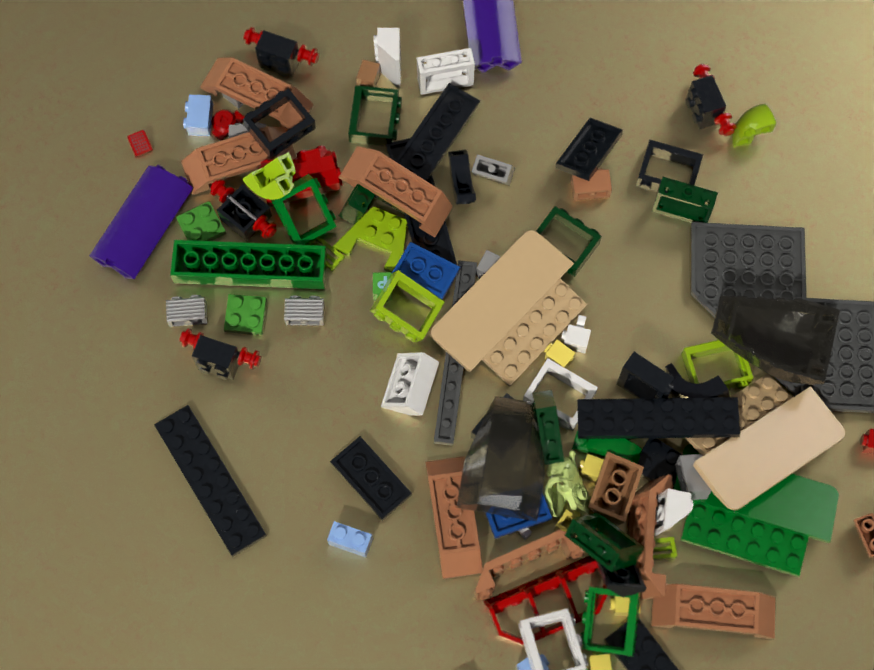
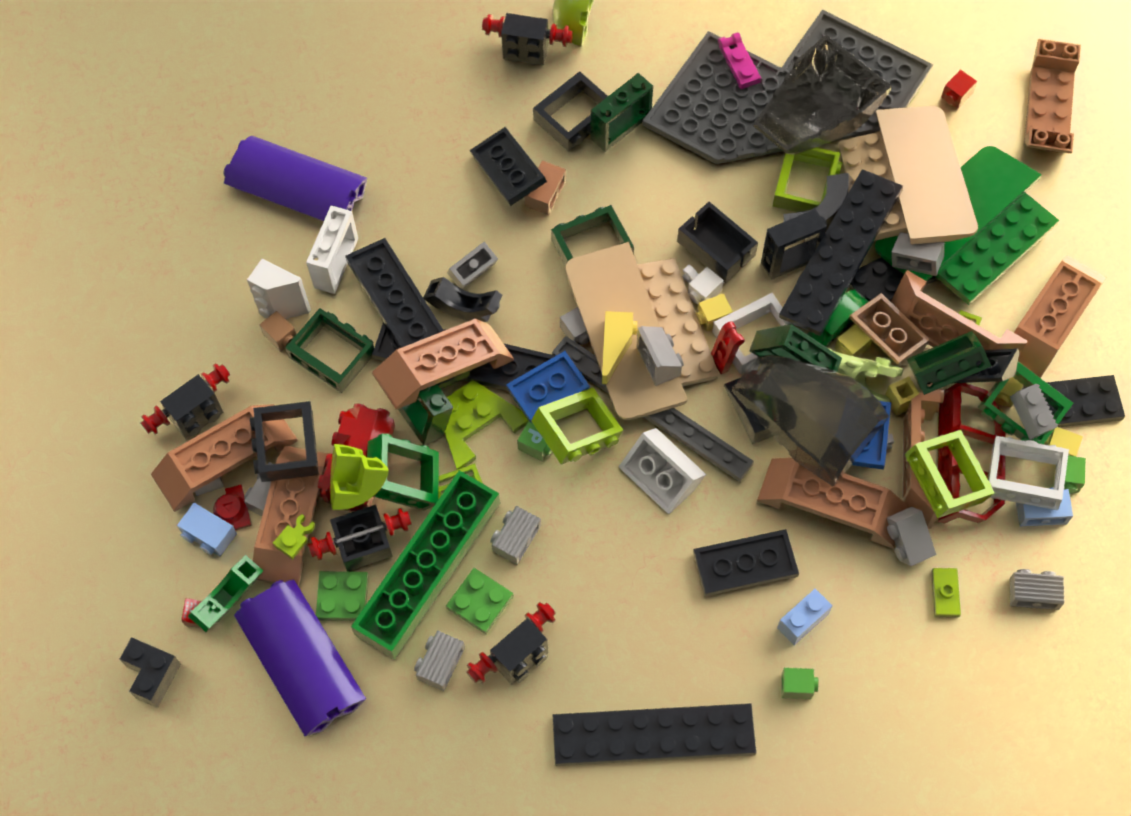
camera: 60 degrees left, 5 degrees down
white slope [654,489,693,537] -> none
none -> black brick [120,637,181,708]
none -> green arch [188,555,263,632]
none -> lime plate [273,514,315,560]
none -> light yellow slope [602,311,637,385]
none -> light grey slope [636,326,684,386]
none -> black piece [677,201,758,283]
none -> red plate [711,321,745,375]
none -> dark pink plate [718,32,761,89]
none -> bright green brick [781,668,819,700]
none -> light grey brick [887,507,936,566]
none -> lime window [904,430,995,518]
none -> lime plate [932,568,961,617]
none -> light grey brick [1010,384,1058,440]

